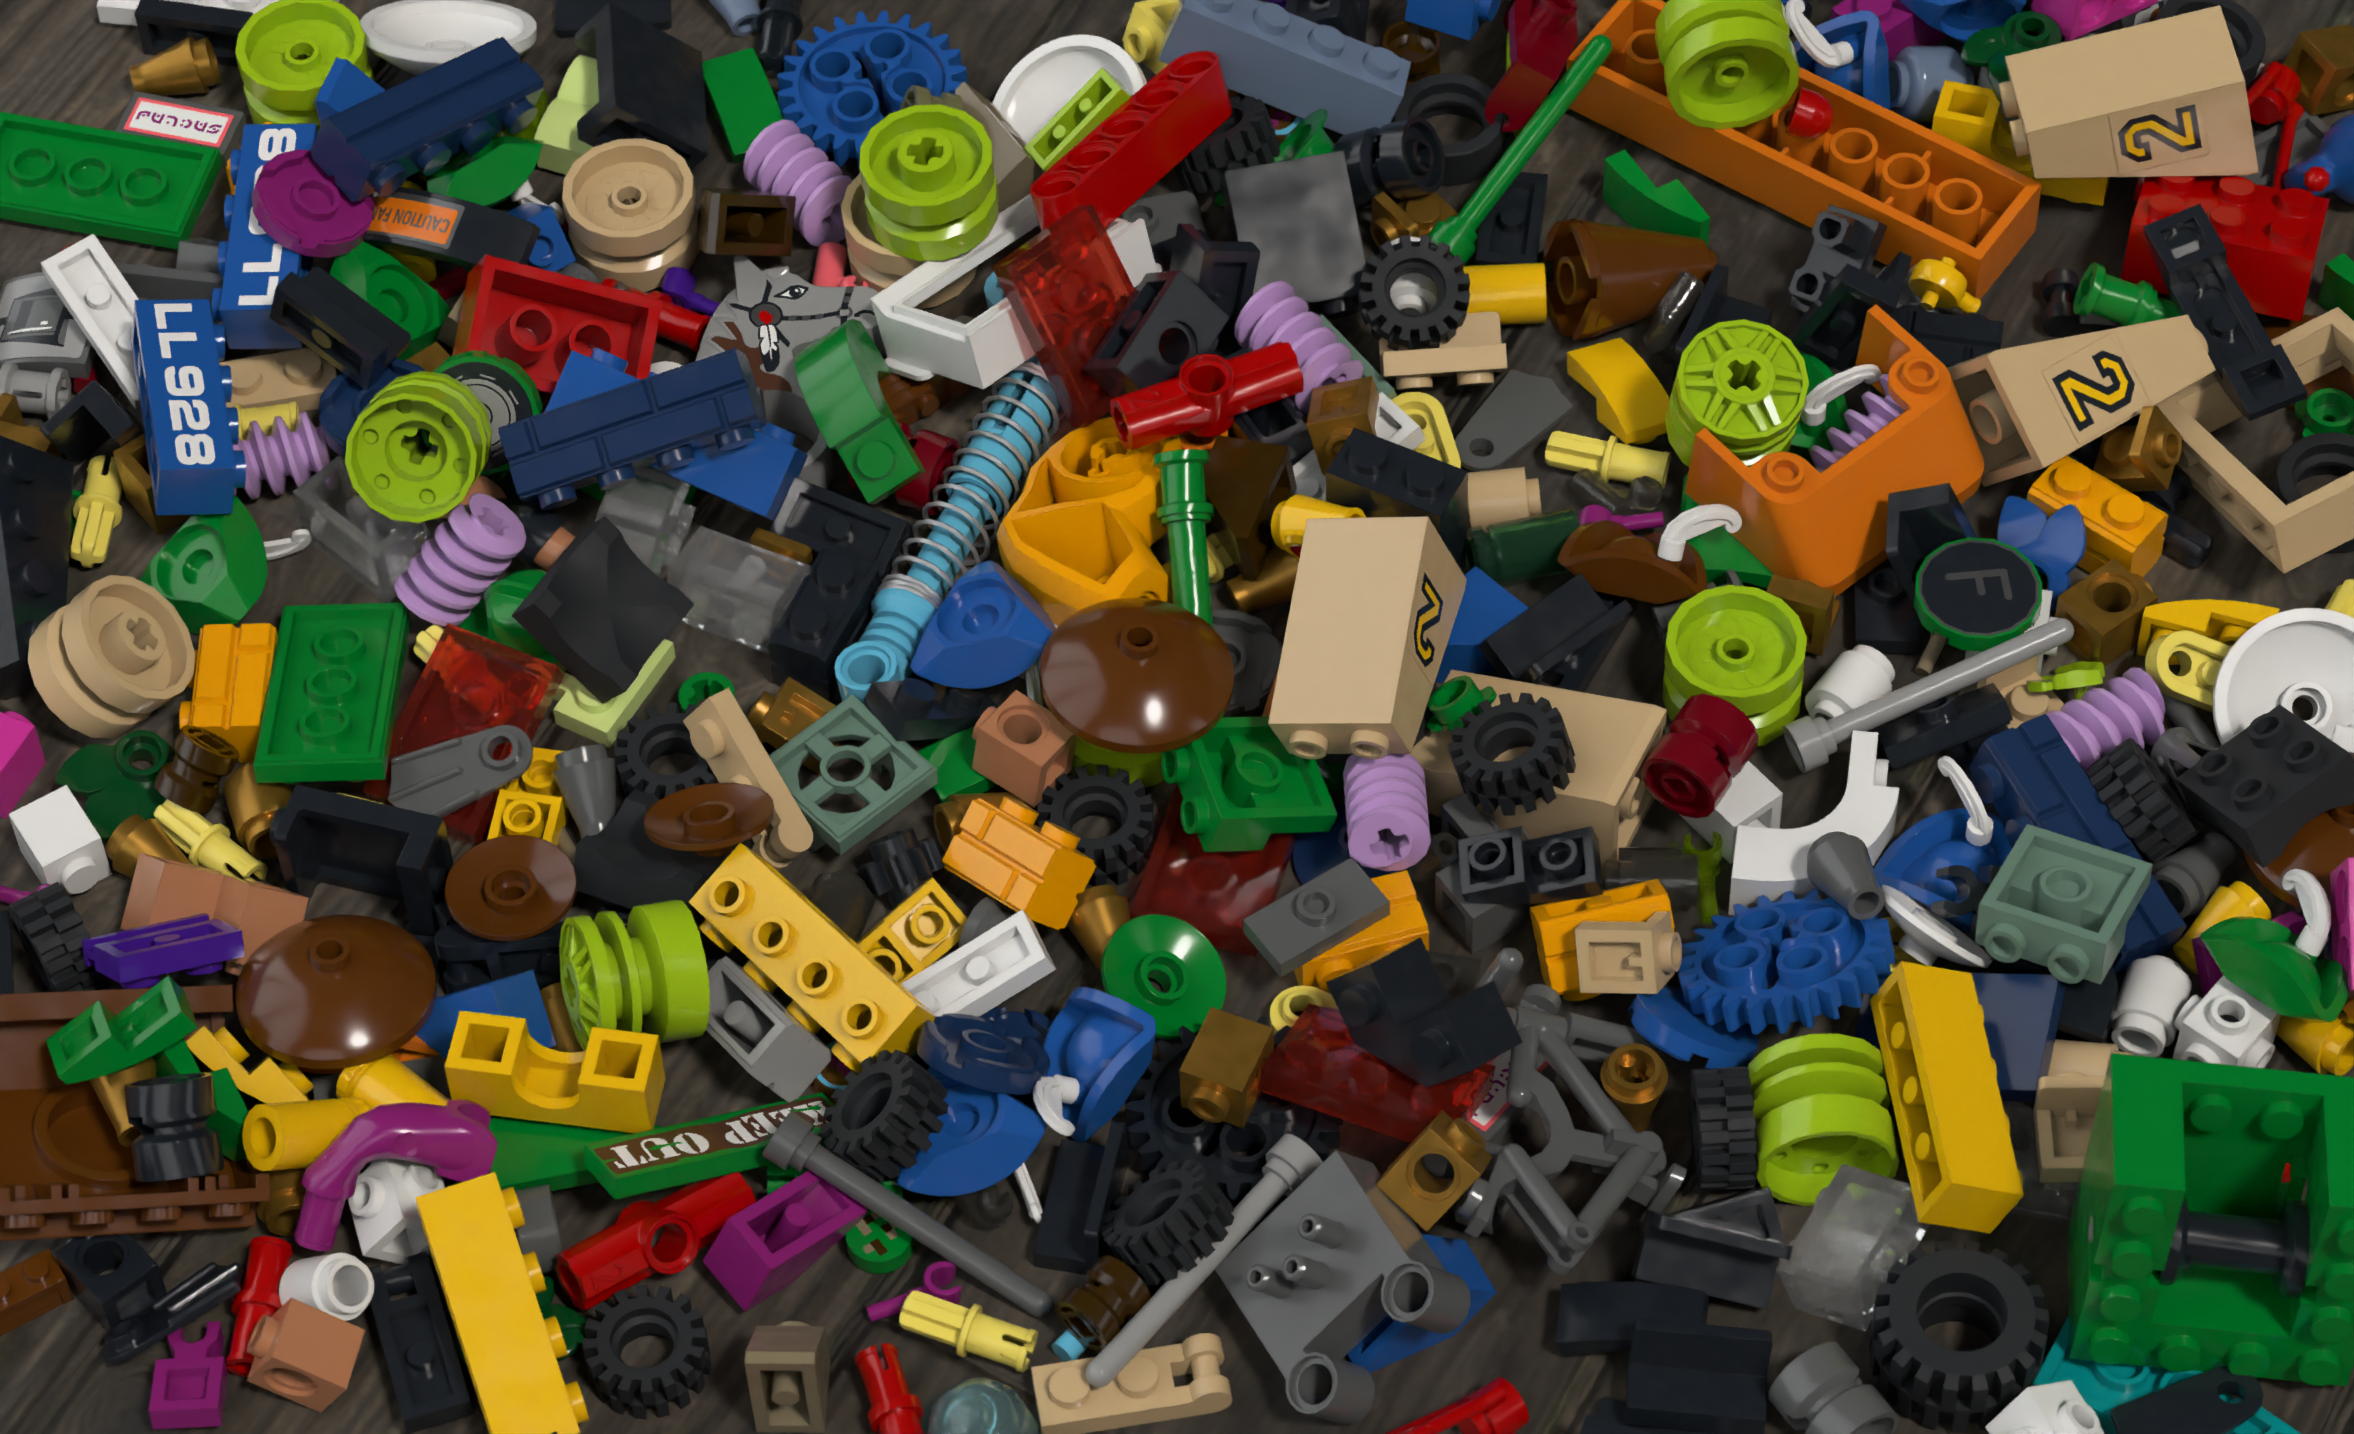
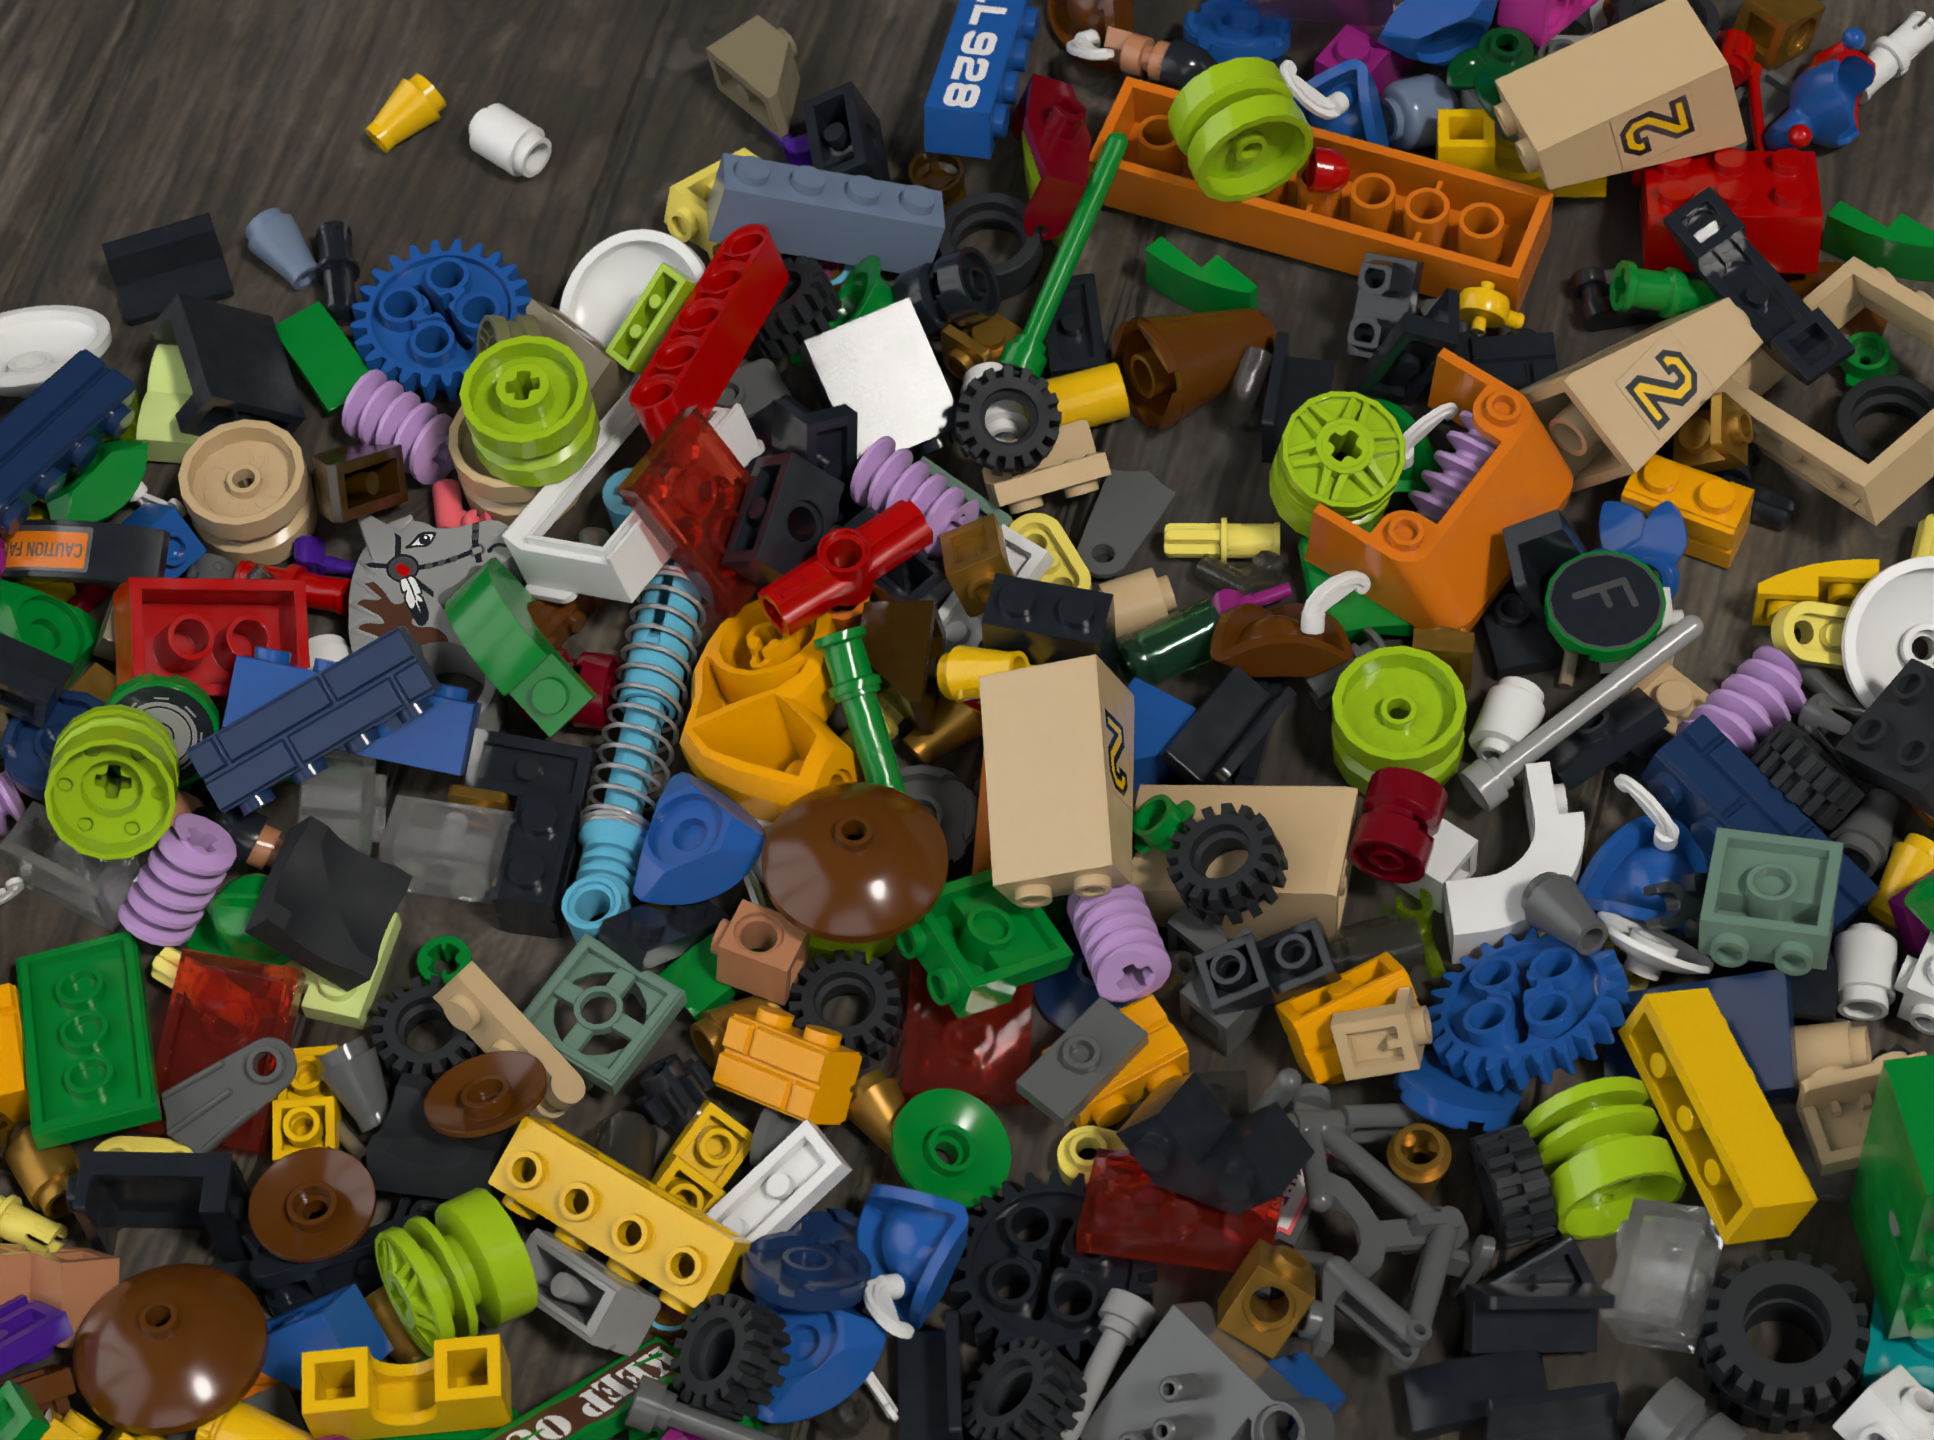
camera: 10 degrees left, 5 degrees up
pearl gold bracket [746,677,840,774] -> none
pearl gold brick [1179,1007,1274,1128] -> none
yellow slope [1567,337,1670,444] -> none
lime piece [2026,661,2106,700] -> none
pearl gold brick [2055,558,2158,668] -> none

